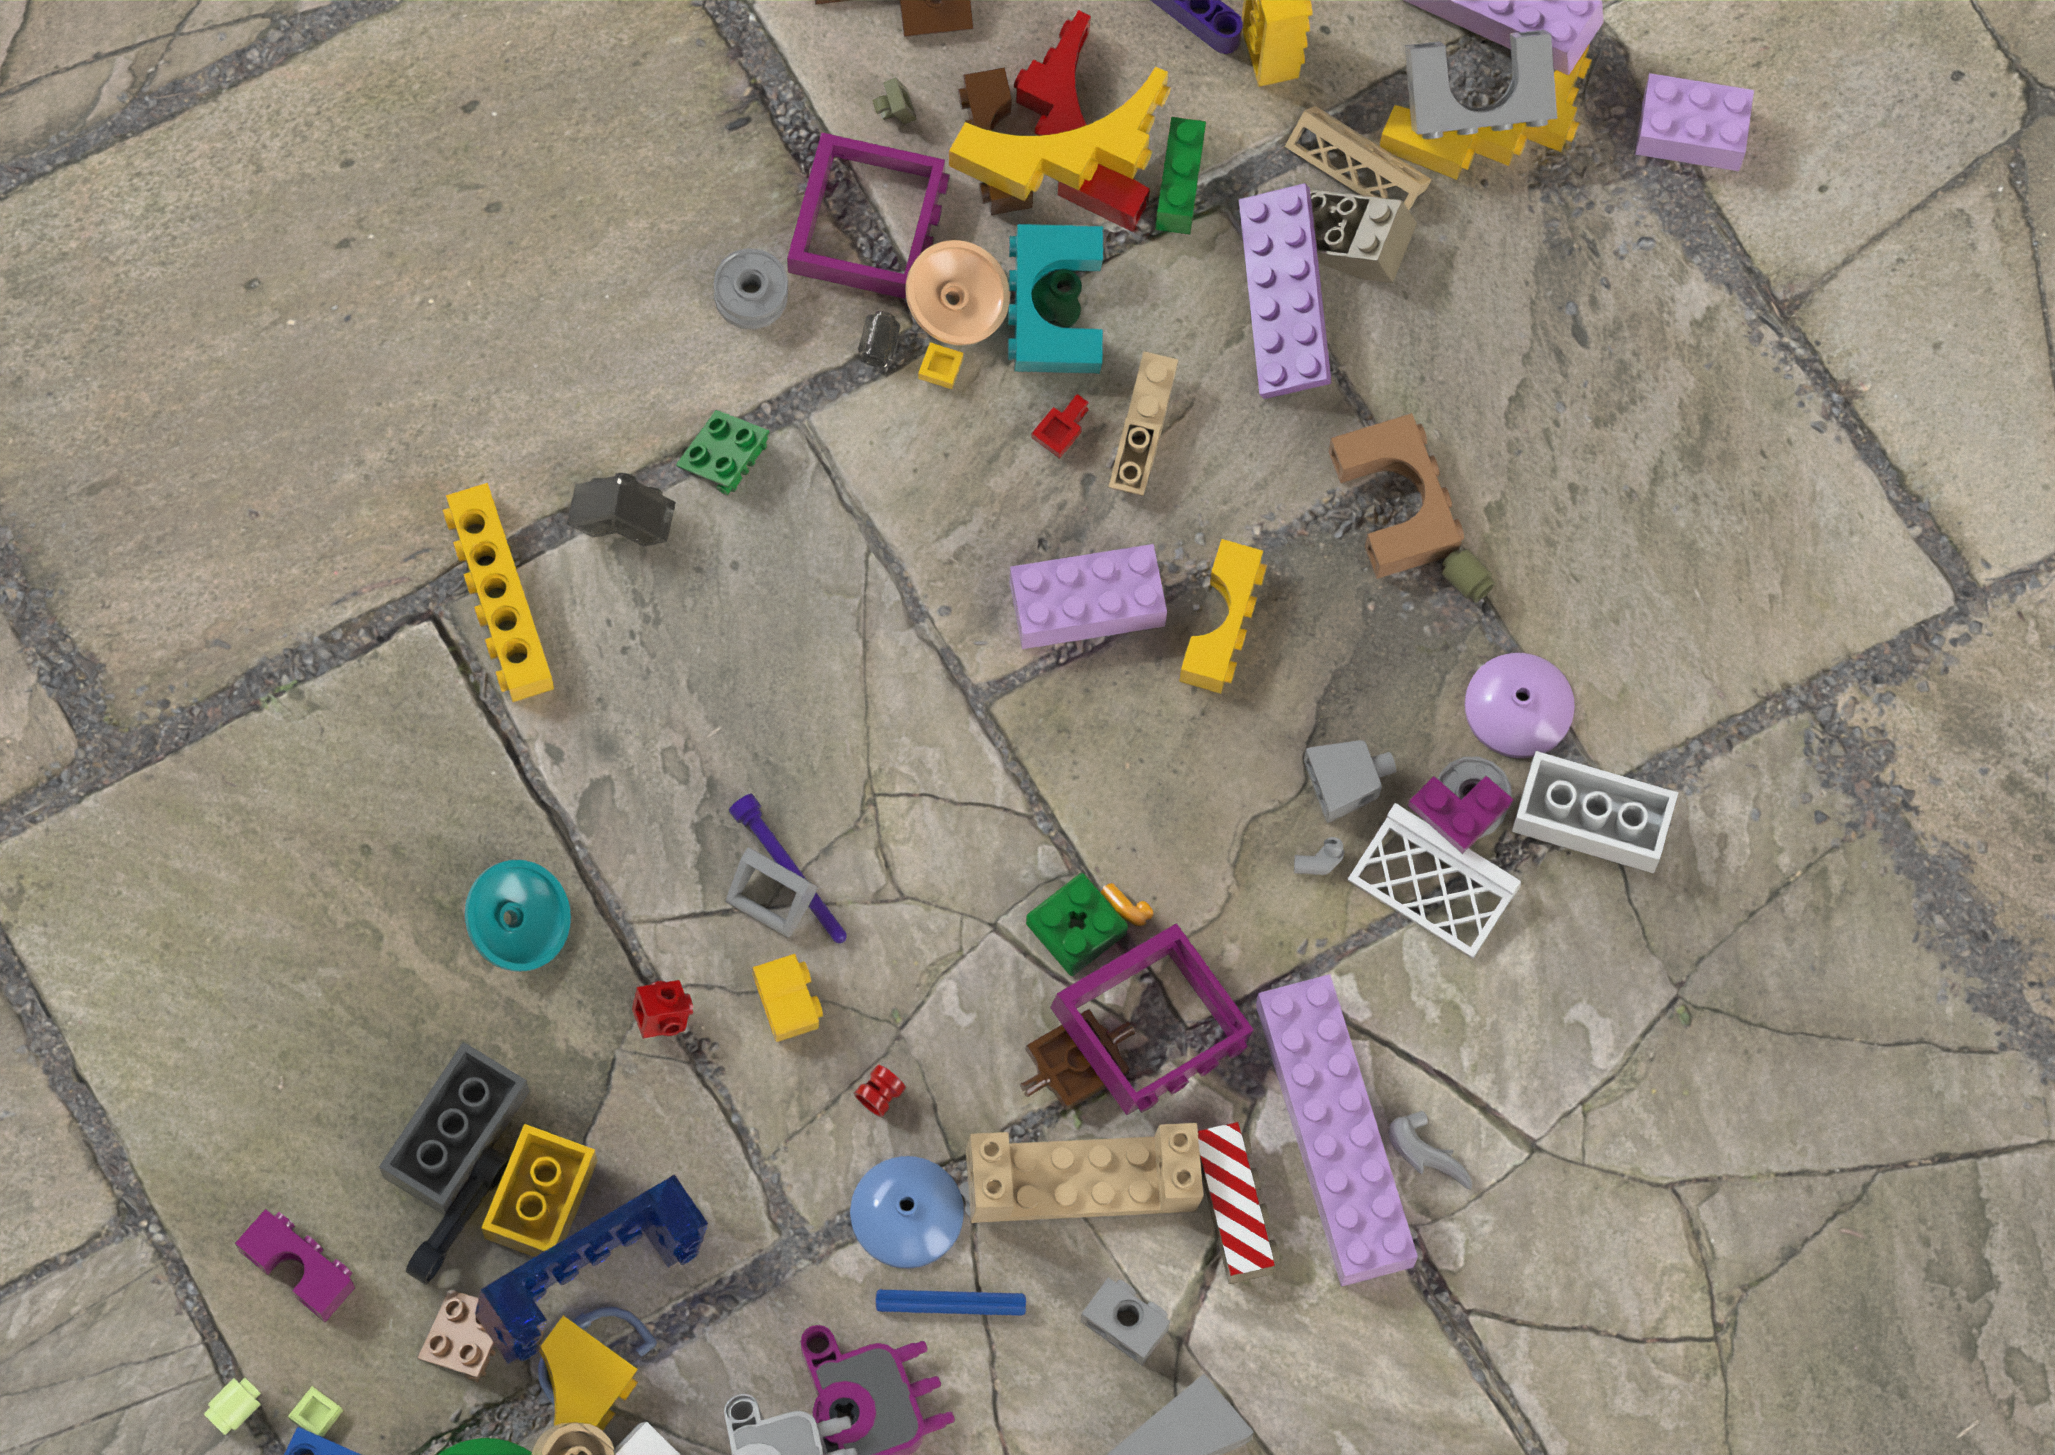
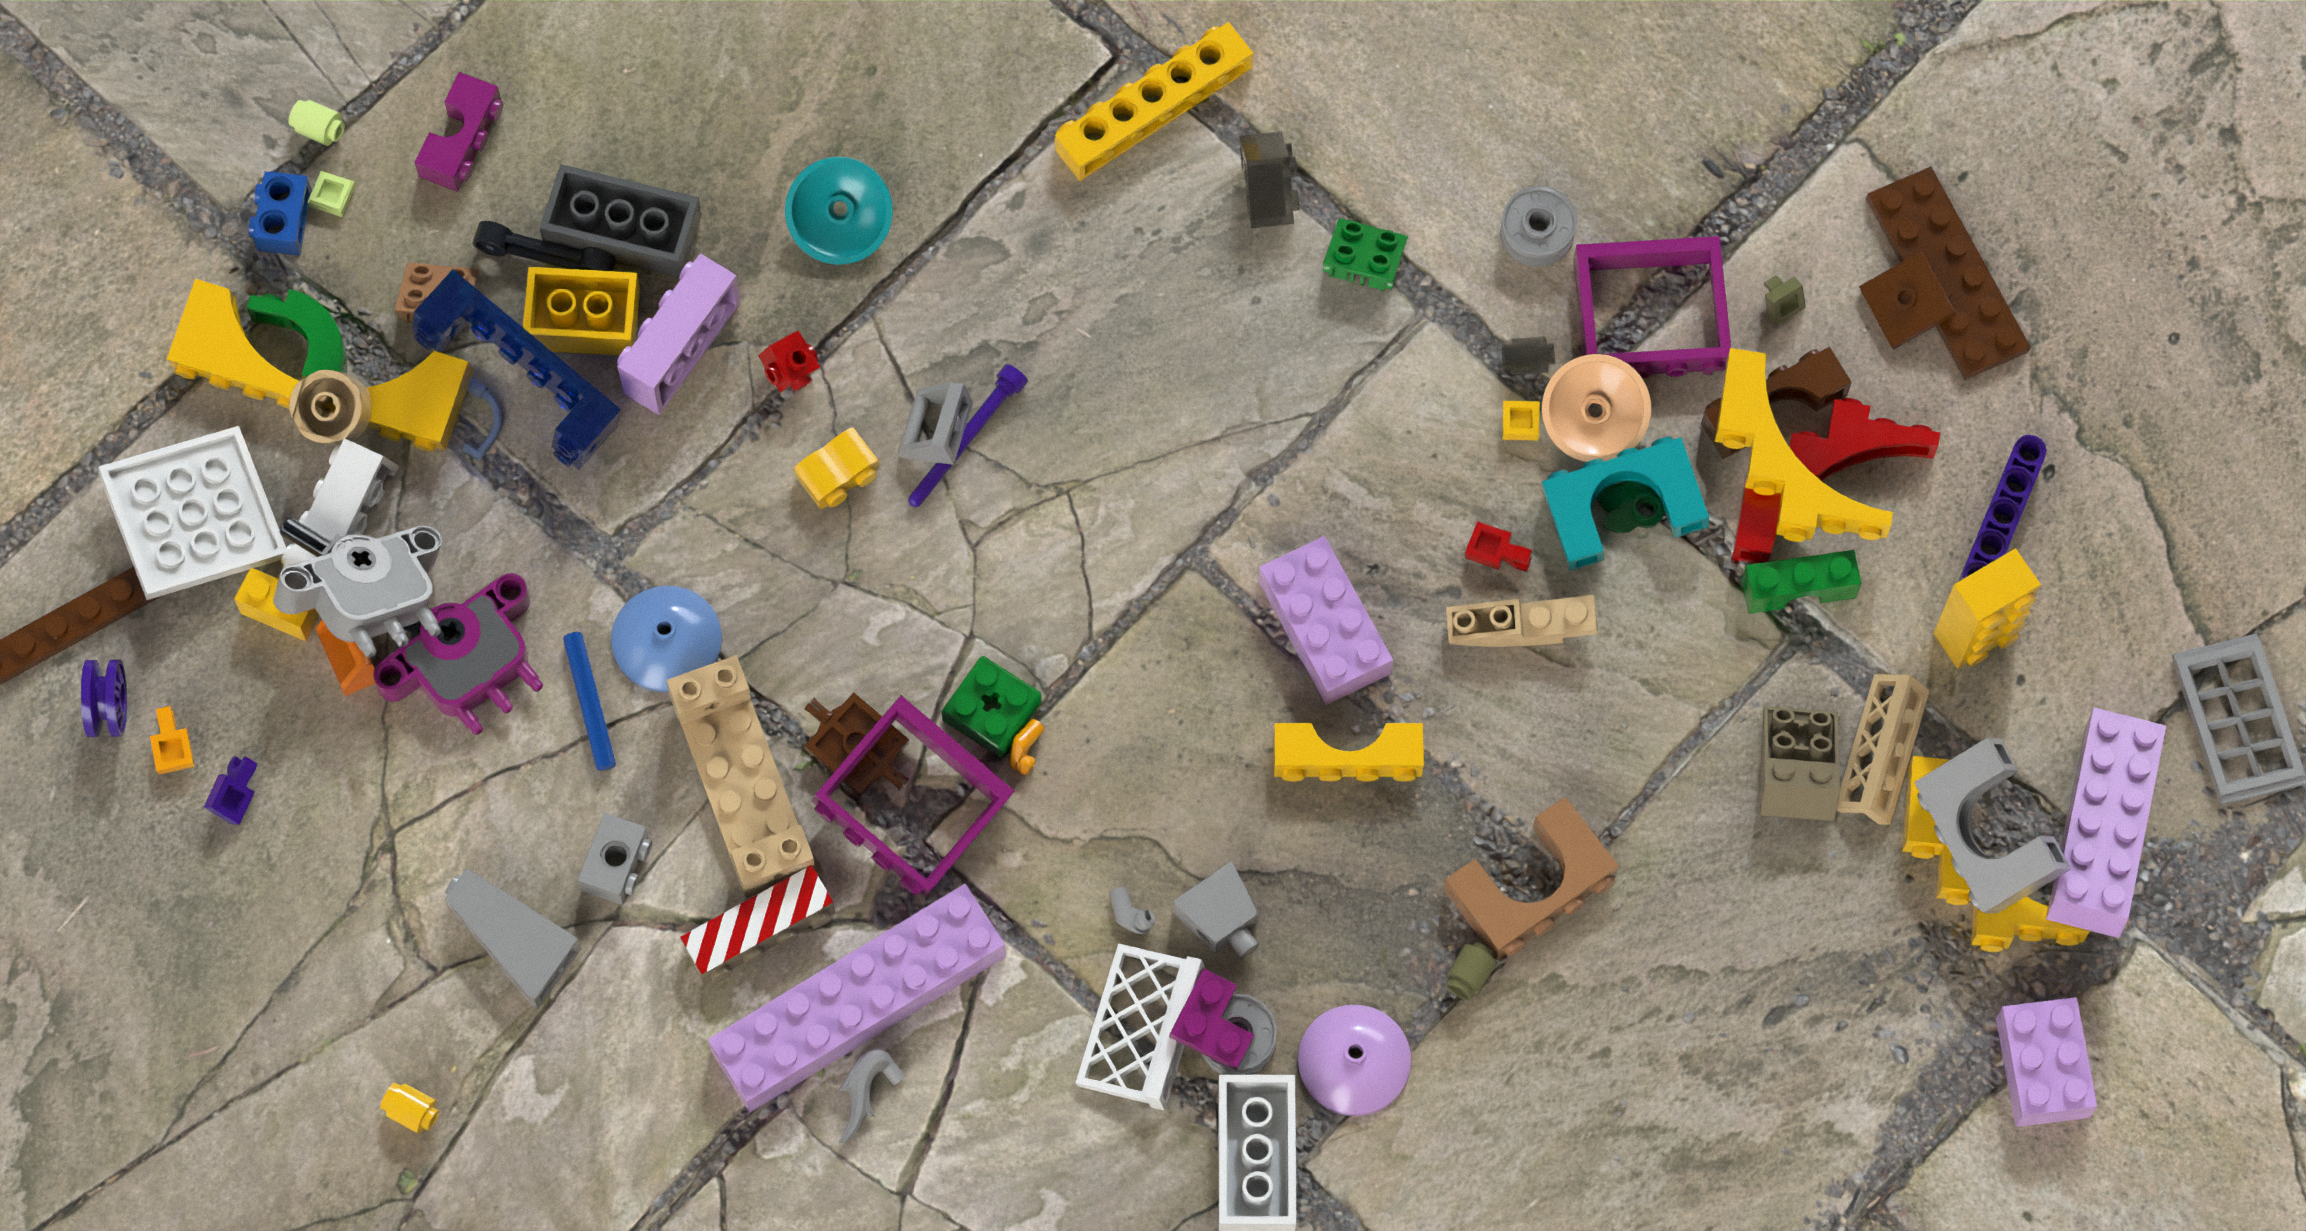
camera: 75 degrees right, 0 degrees up
red wheel [854,1064,906,1117] -> none
plate [1239,183,1332,399] -> none
none -> lavender brick [617,253,741,415]

